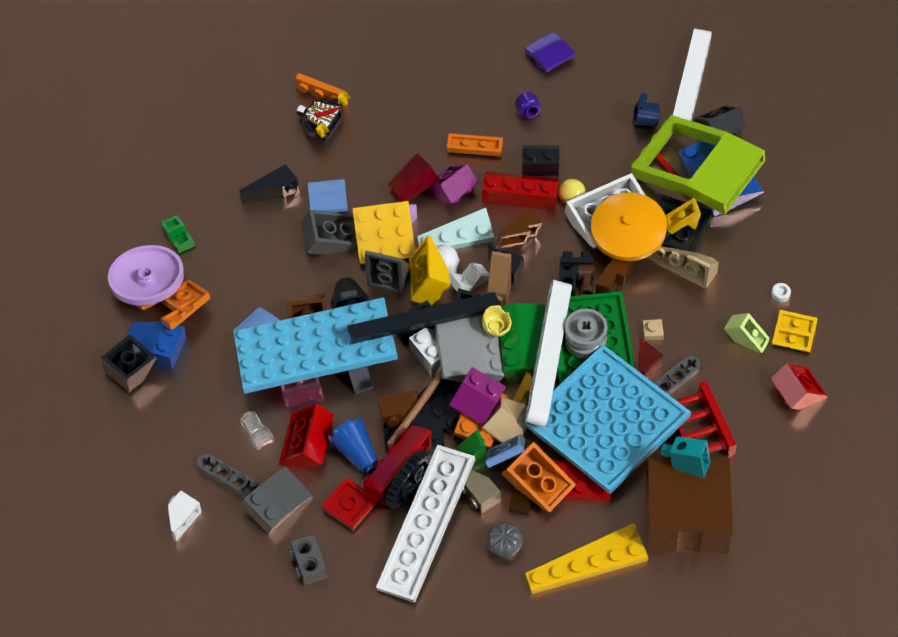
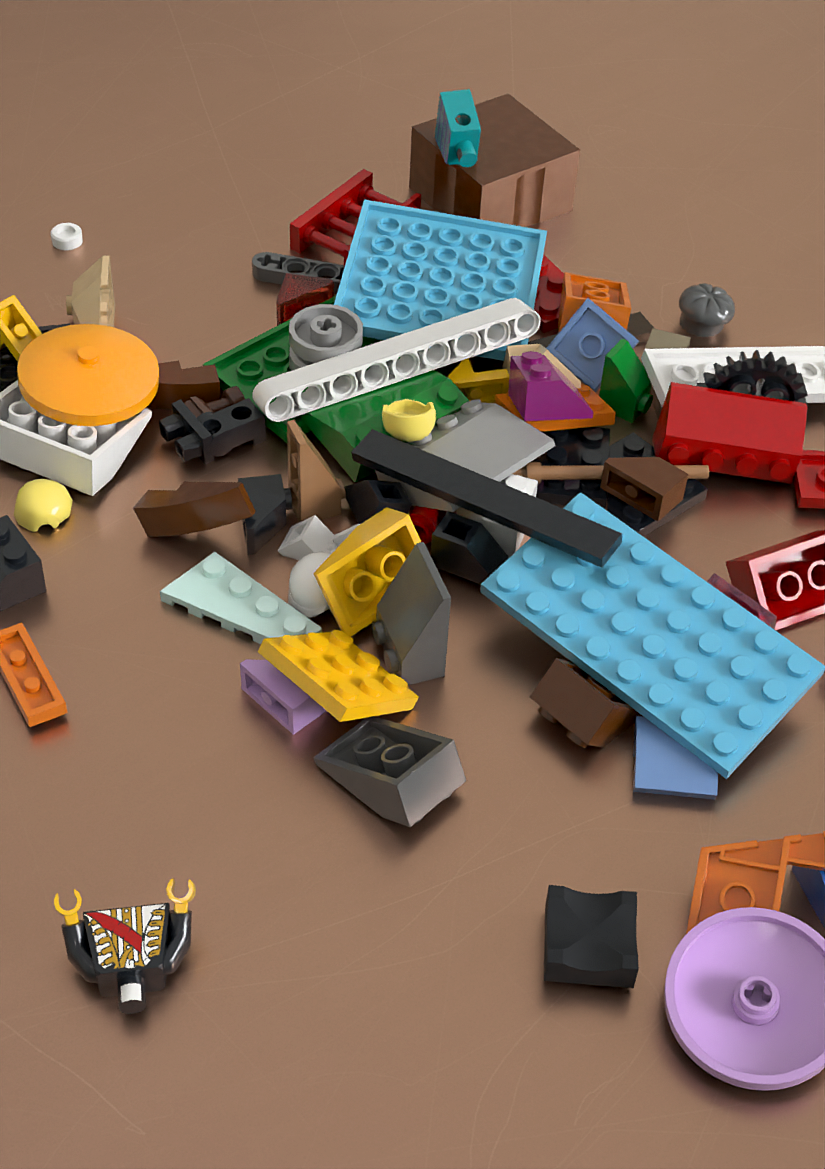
camera: 130 degrees left, 10 degrees down
green slope [160,215,195,253] -> none
black slope [239,164,299,204] -> none
orange plate [295,73,344,107] -> none
medium blue slope [308,179,348,212] -> none
blue cone [328,417,378,474] -> none
black cone [331,277,369,309] -> none
dark red slope [388,153,439,202] -> none
magenta slope [426,164,478,204] -> none
red slope [482,171,560,210] -> none
yellow wing [525,523,648,594] -> none
tan plate [642,319,664,341] -> none
yellowish green slope [724,313,771,354] -> none
slope [771,363,828,410] -> none
yellow slope [772,310,818,353] -> none
none -> black brick [544,885,639,988]

